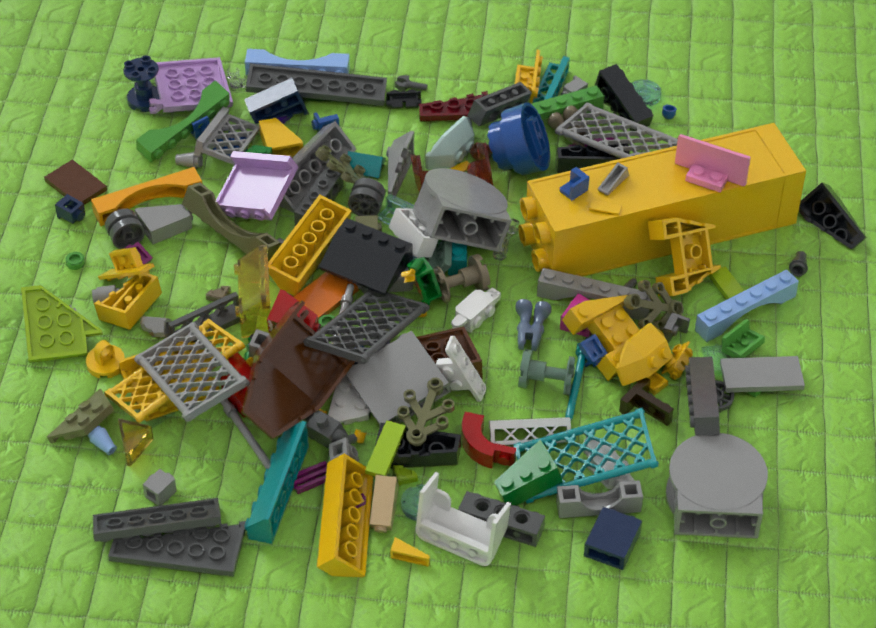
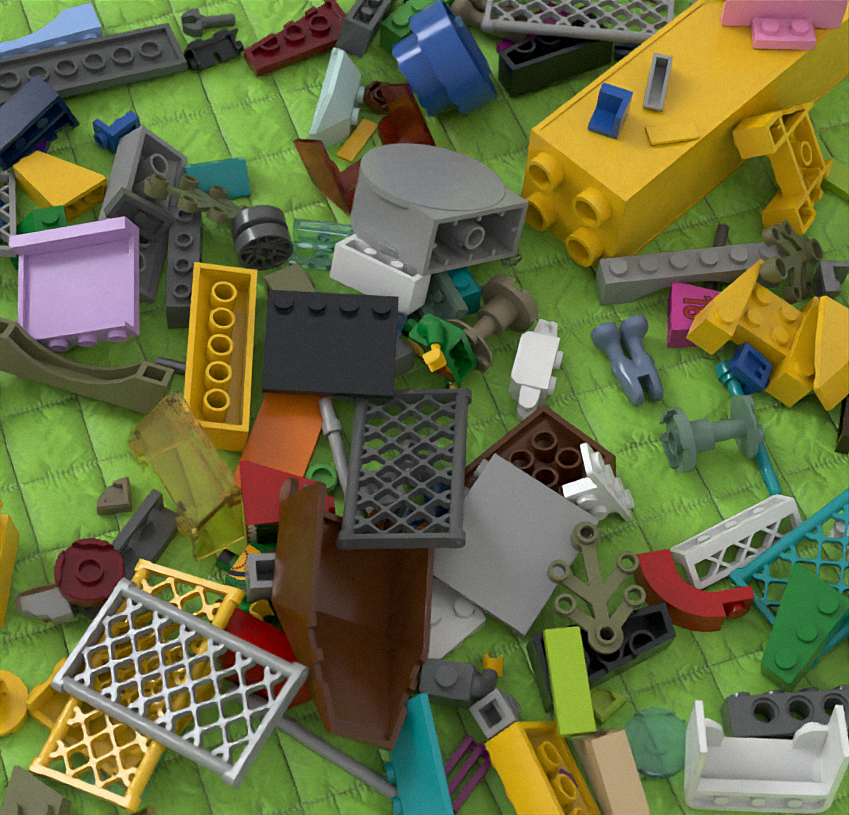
camera: 30 degrees left, 10 degrees up
light grey wedge [386,131,414,205] -> none
none -> dark red tile [54,538,126,607]
none -> dark grey plate [104,187,174,243]

